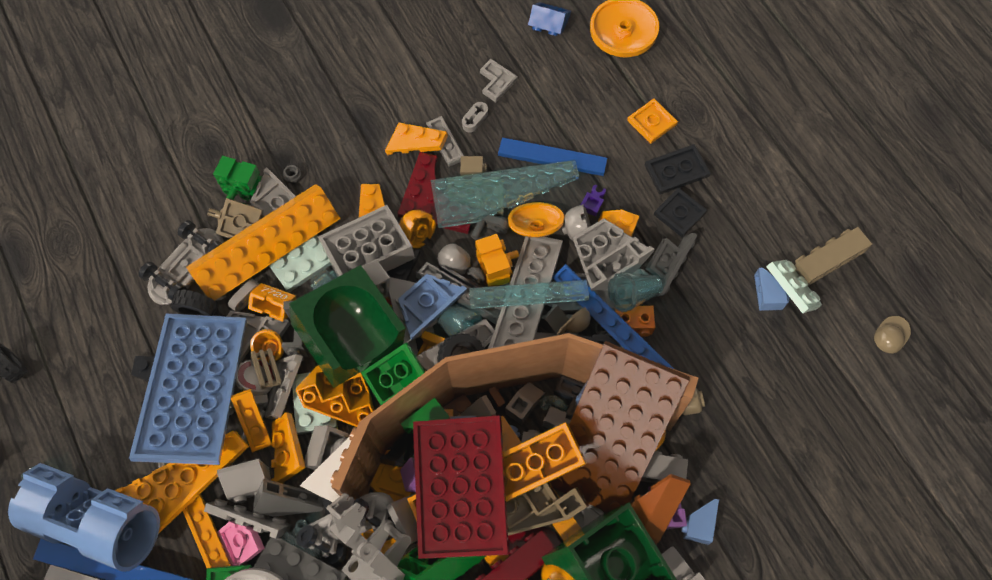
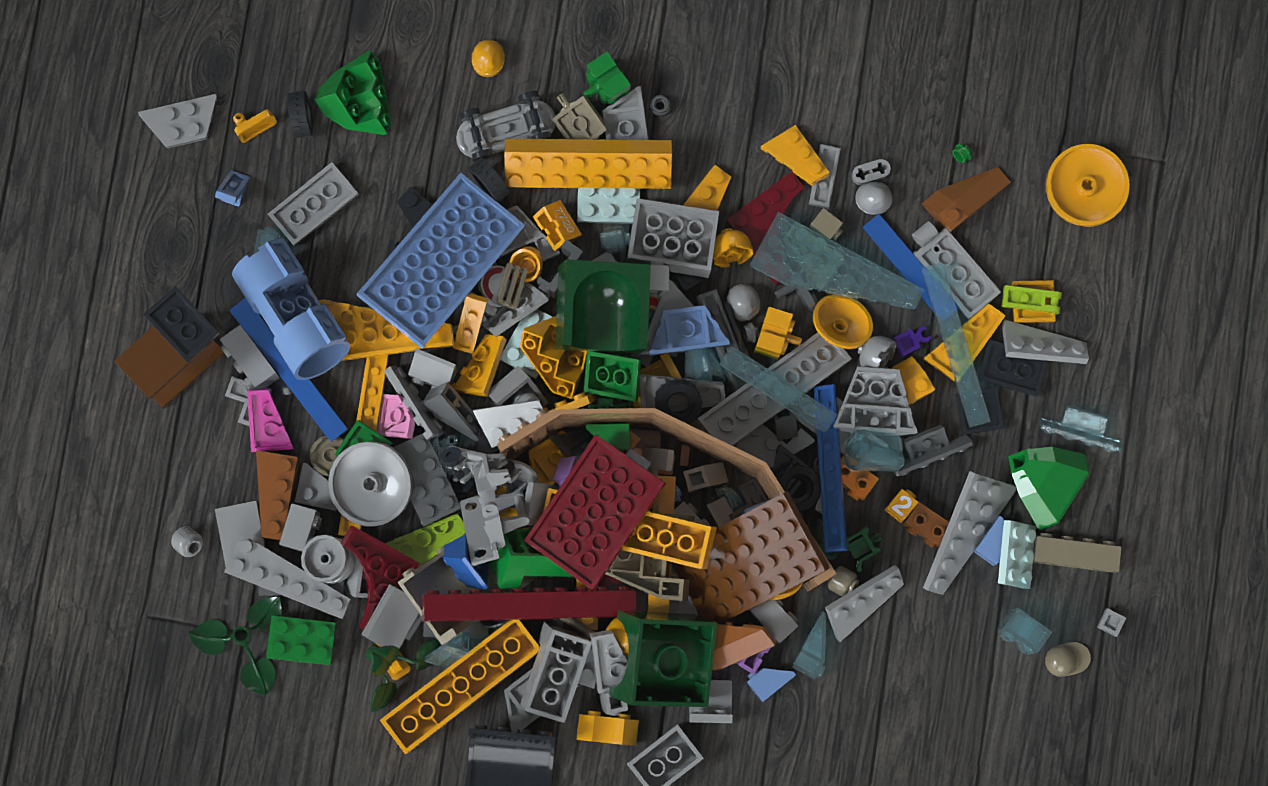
camera: 30 degrees right, 15 degrees up
light grey beam [228,279,260,312] -> none
light grey tile [480,59,518,102] -> none
slope [528,2,571,36] -> none
dark tan cap [557,307,591,335] -> none
none -> light grey plate [268,162,359,247]
none -> green brick [314,50,392,135]
none -> light orange hat [472,40,505,77]
none -> clear light blue slope [791,611,826,680]
none -> light grey wing [825,565,904,642]
none -> dark green piece [846,526,882,573]
none -> light grey hat [855,182,893,215]
none -> light orange brick [885,489,918,523]
none -> dark orange brick [903,502,949,548]
none -> light grey hinge [912,221,1001,320]
none -> clear light blue plate [921,262,991,428]
none -> dark orange wedge [922,167,1011,233]
none -> light grey wing [923,471,1017,595]
none -> light orange wing [924,304,1006,383]
none -> green plate [952,144,971,163]
none -> clear light blue brick [997,607,1052,655]
none -> lime plate [1002,285,1062,314]
none -> light grey wing [1002,319,1089,364]
none -> green brick [1008,447,1090,530]
none -> clear light blue bracket [1040,405,1122,452]
none -> light grey plate [1097,608,1126,637]

